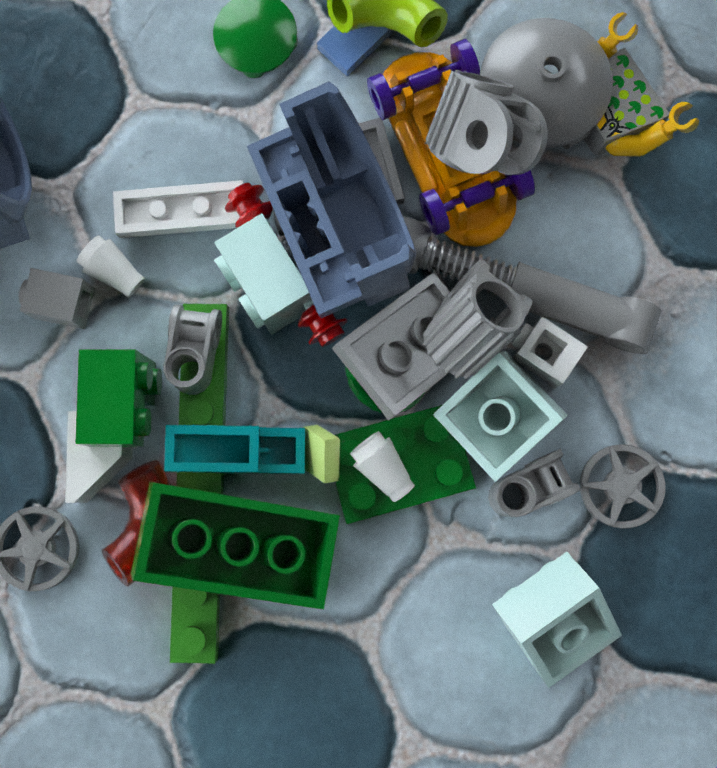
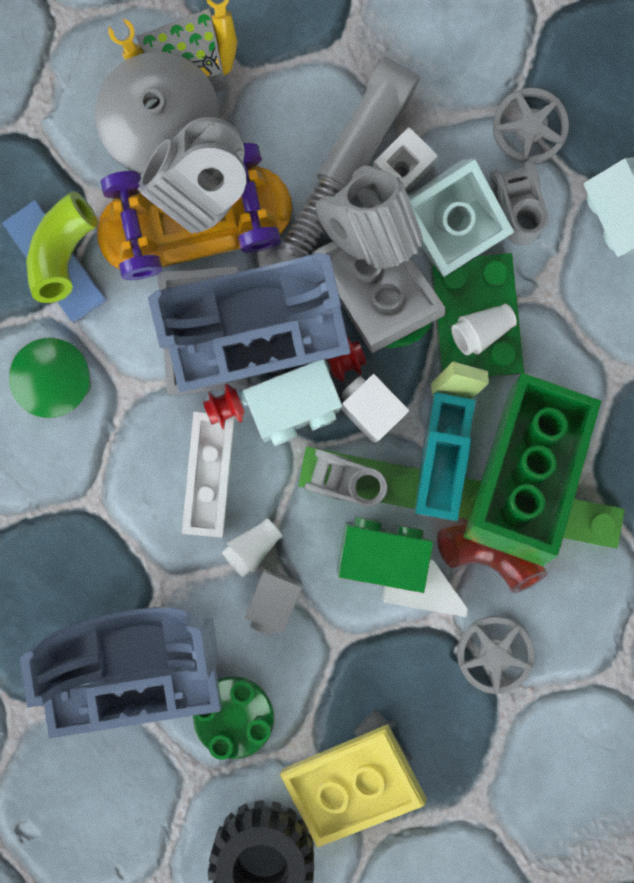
camera: 85 degrees left, 5 degrees up
none -> white brick [341,374,409,444]

